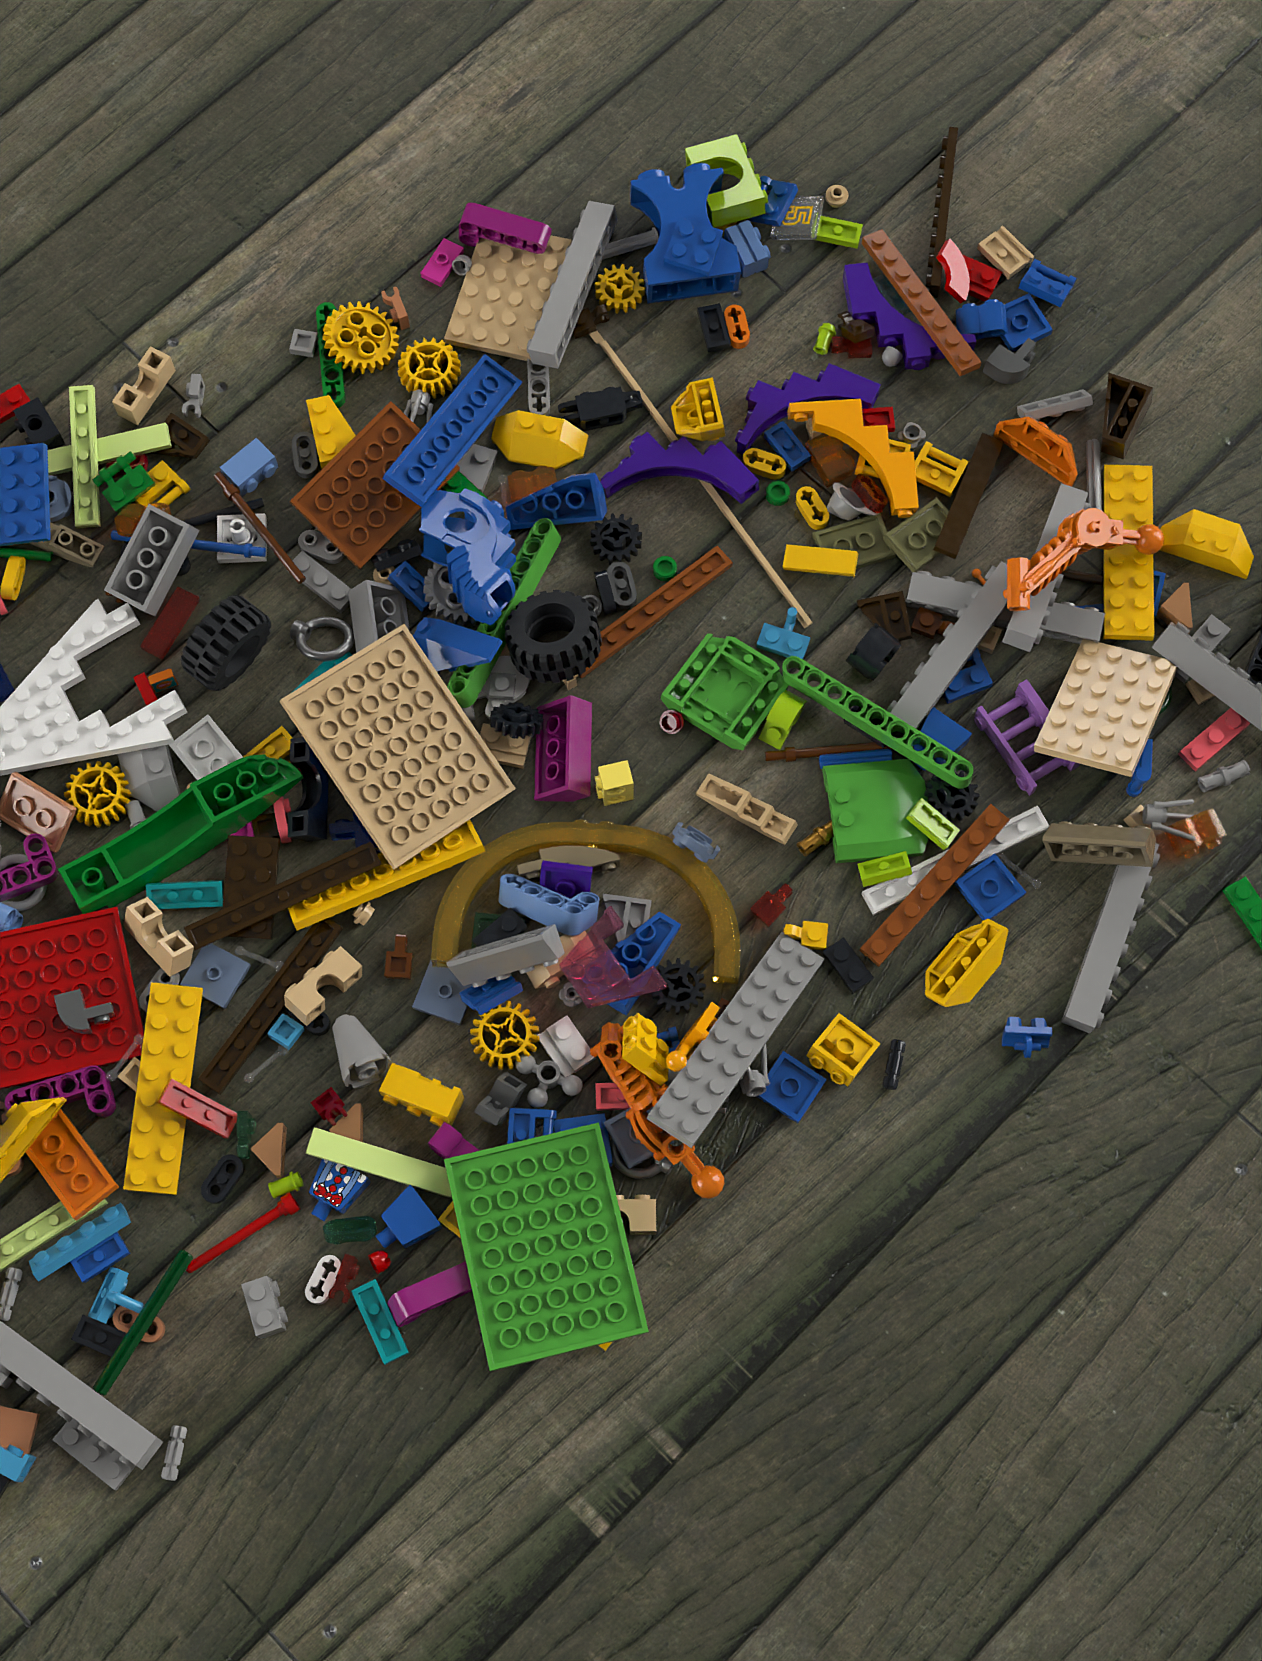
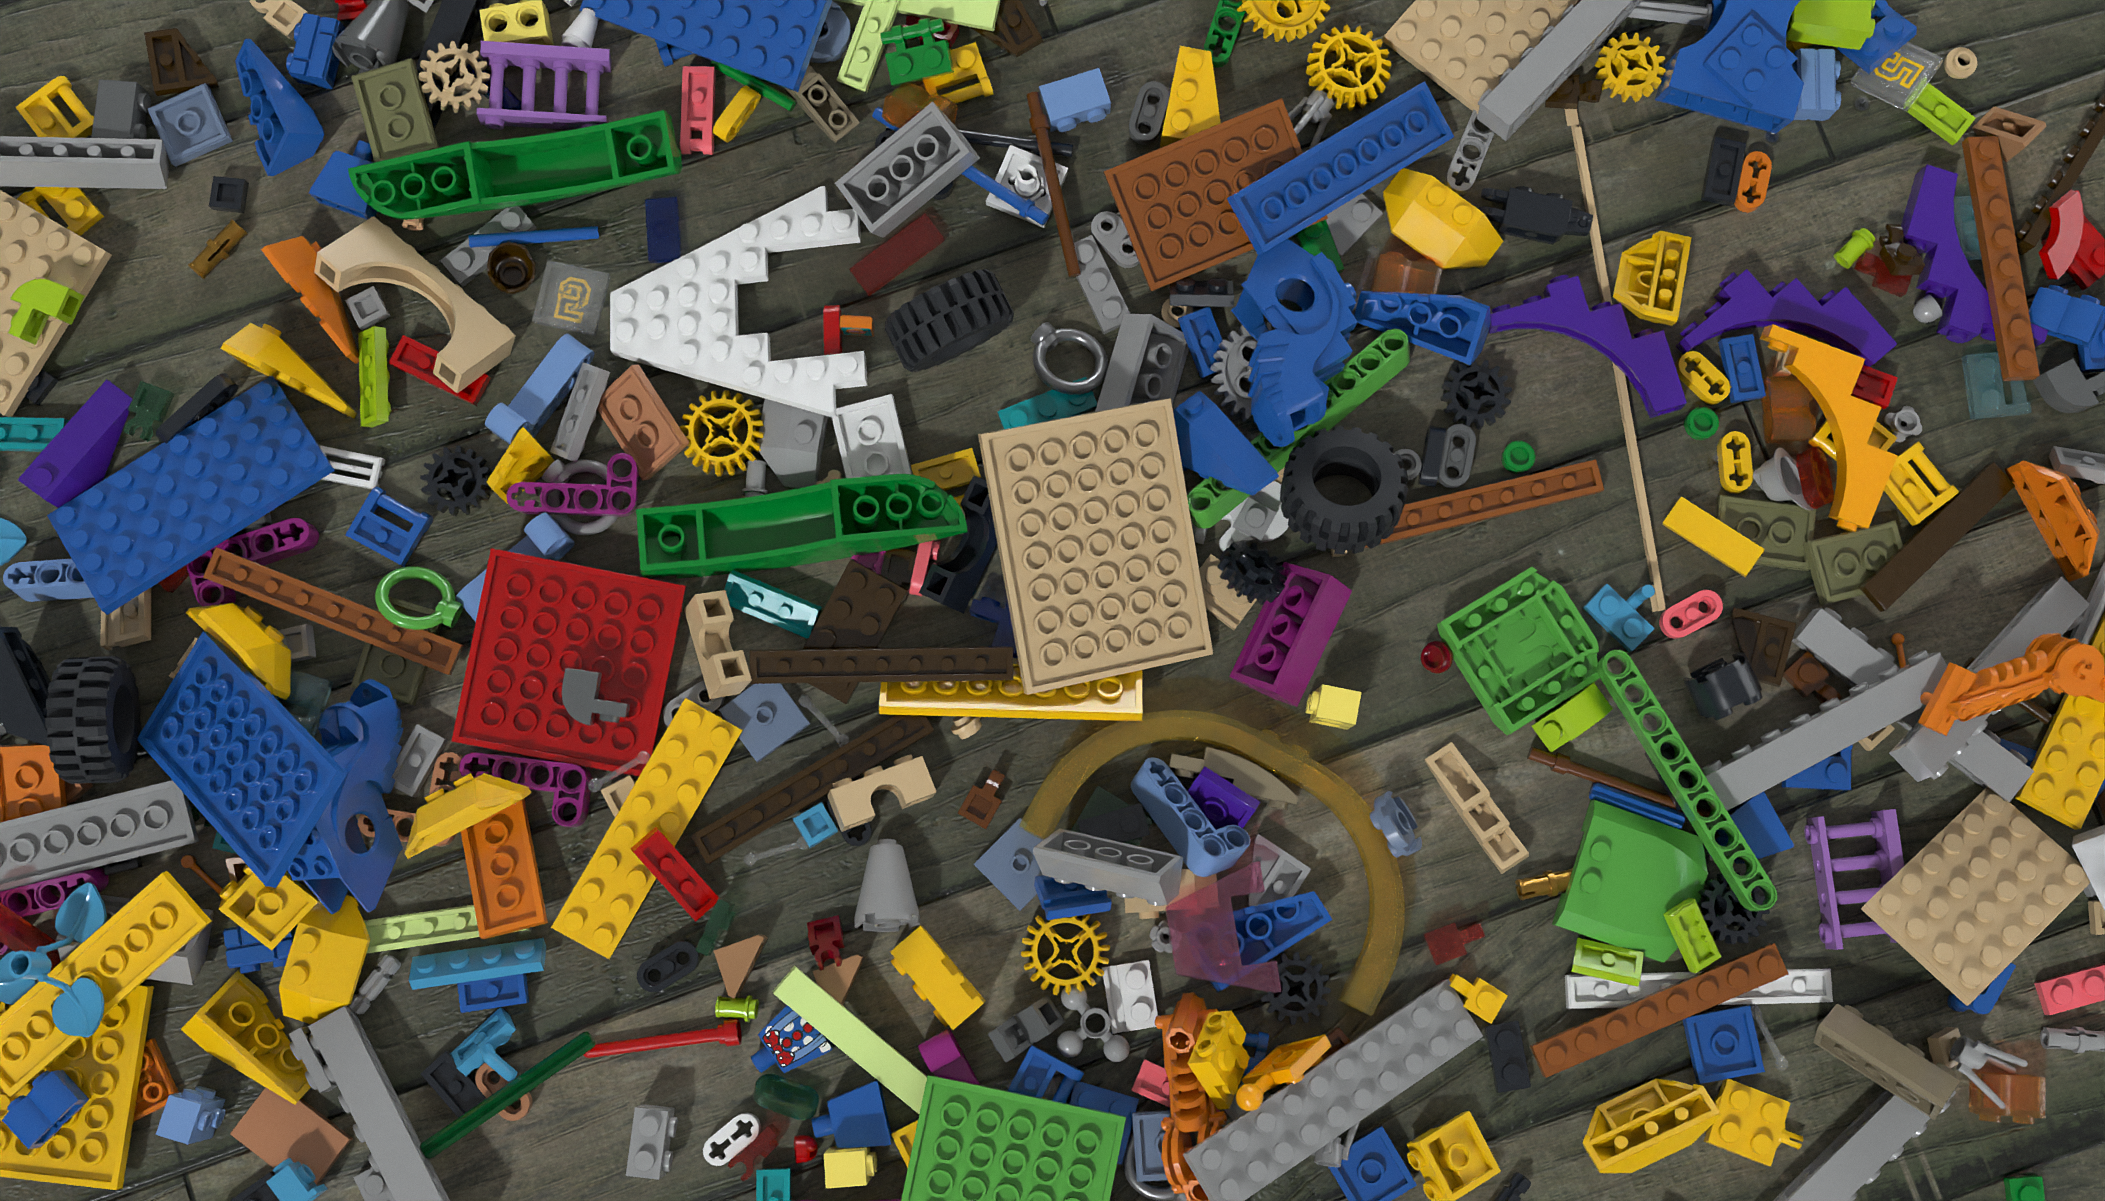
camera: 25 degrees right, 10 degrees up
none -> light yellow brick [824,1146,877,1188]
none -> coral plate [1659,590,1723,639]
none -> yellow plate [1704,1079,1803,1167]
none -> clear light blue plate [1962,352,2032,420]
none -> medium nougat slope [1972,107,2046,162]

